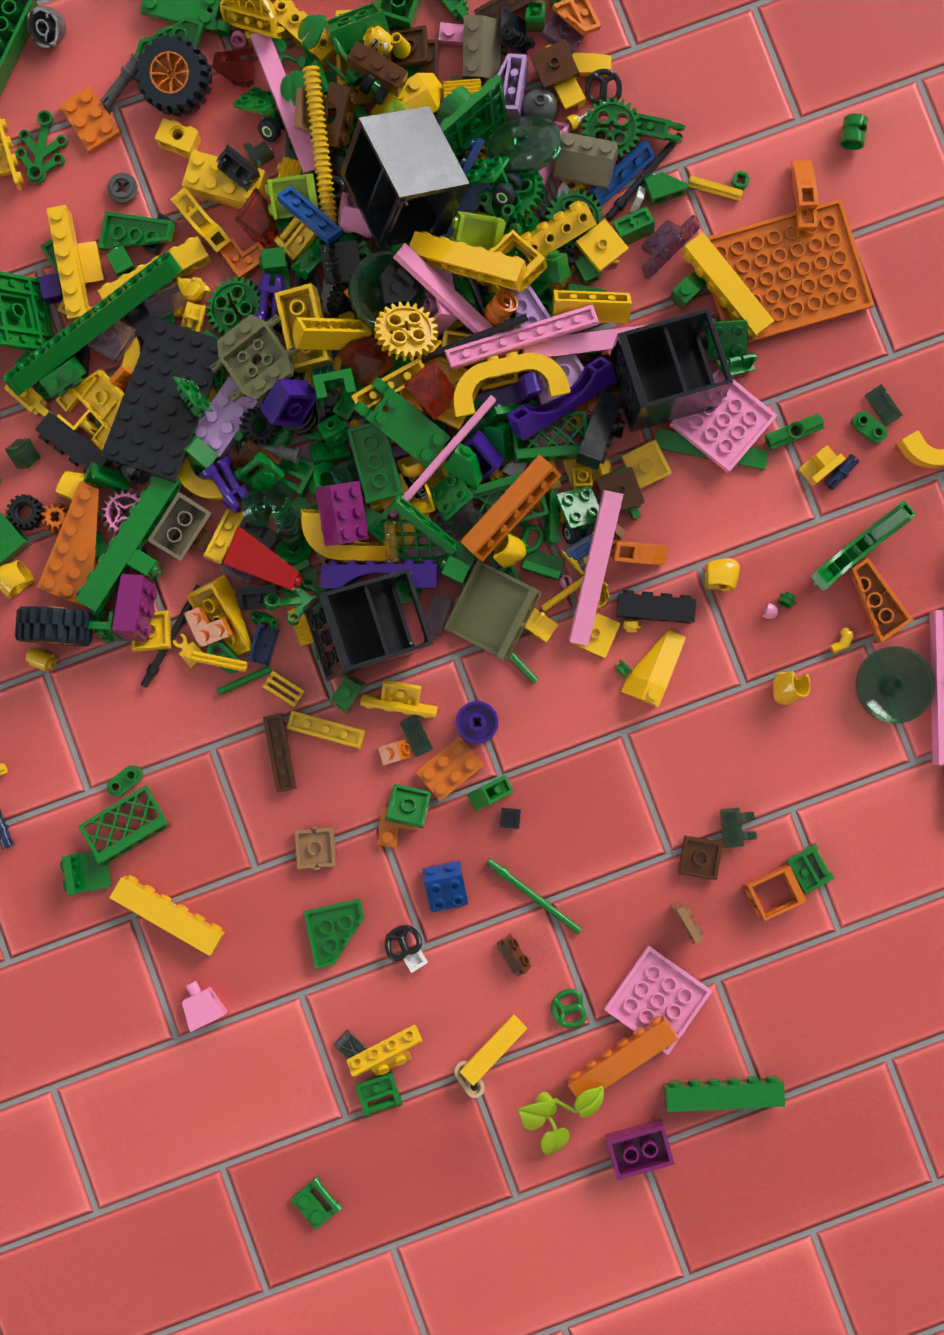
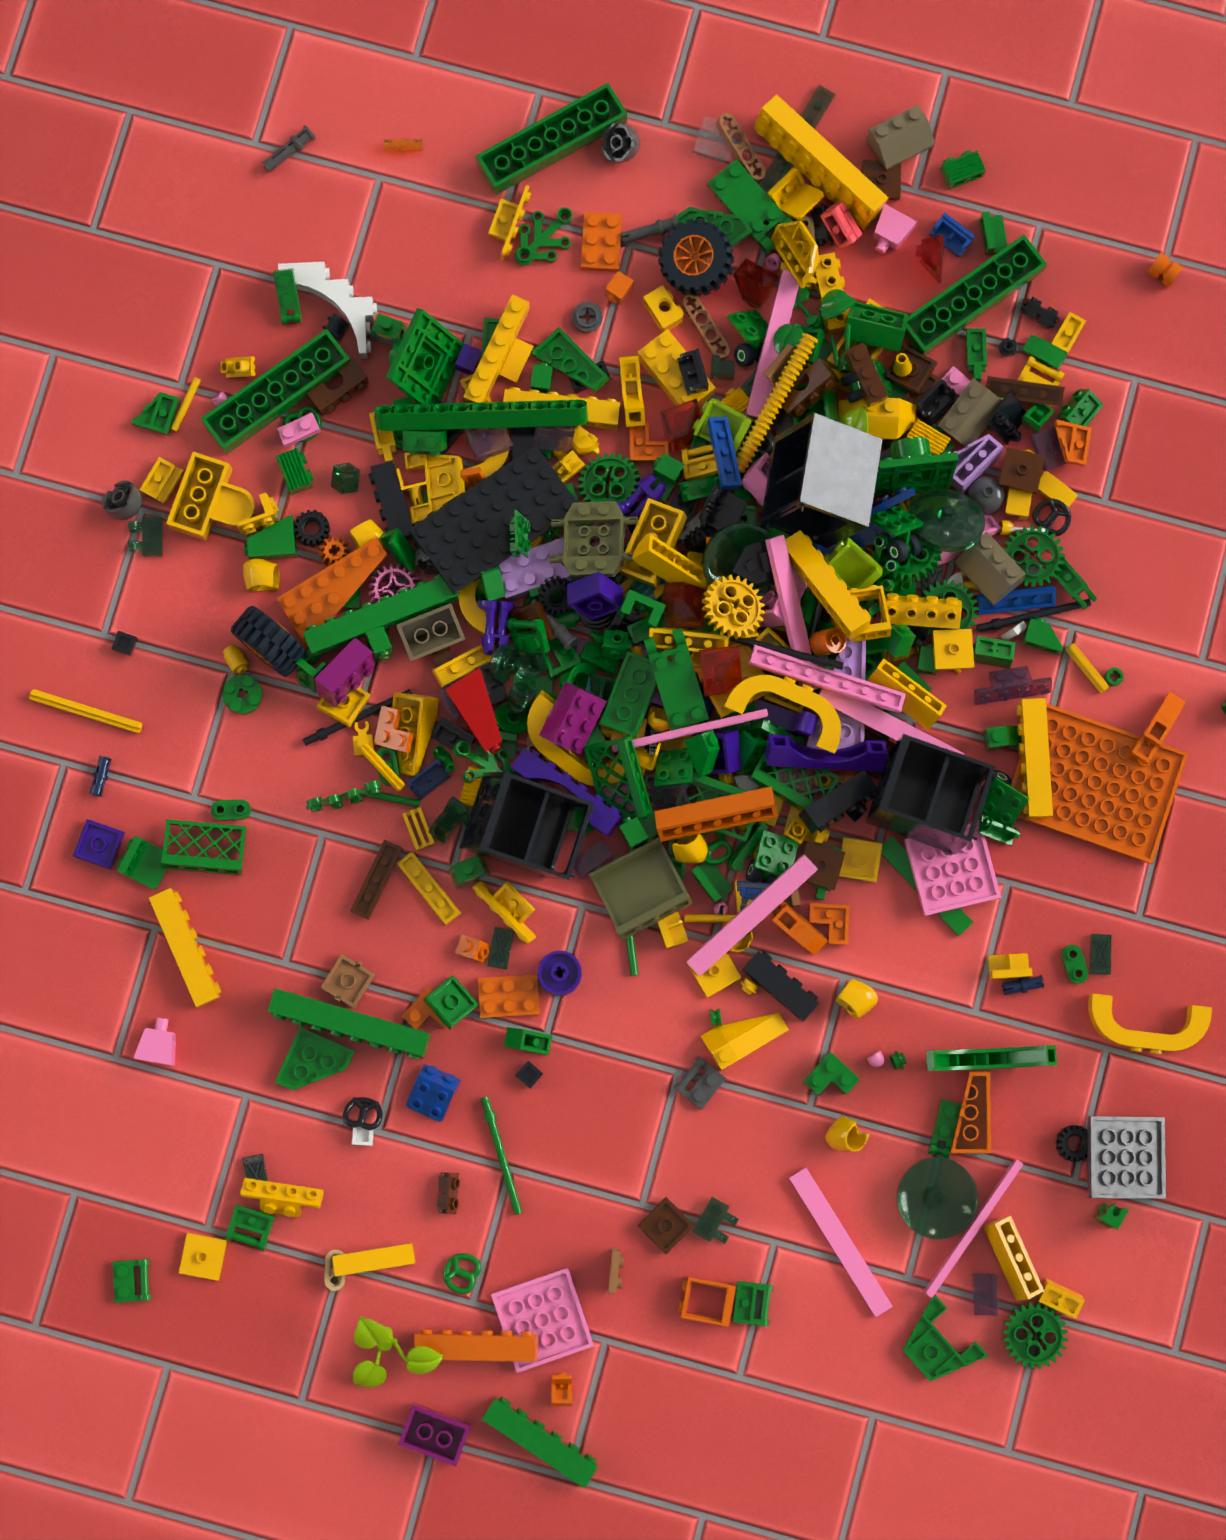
camera: 30 degrees right, 5 degrees down
yellow head [363,26,393,56] -> none
clear yellow pin [383,521,399,562] -> none
green piece [764,414,825,451] -> none
yellow arm [830,628,854,654] -> none
none -> dark purple plate [73,819,125,870]
none -> yellow plate [179,1233,228,1281]
none -> green plate [223,675,263,715]
none -> green brick [268,988,432,1060]
none -> green plant [306,780,381,813]
none -> clear green brick [429,796,468,844]
none -> orange bracket [551,1373,572,1406]
none -> orange brick [605,271,634,305]
none -> dark grey plate [673,1056,726,1110]
none -> medium nougat beam [682,294,730,361]
none -> bright pink tile [789,1167,893,1317]
none -> green brick [802,1052,860,1096]
none -> orange plate [809,903,850,945]
none -> black hinge [916,379,956,426]
none -> green plate [928,1099,961,1159]

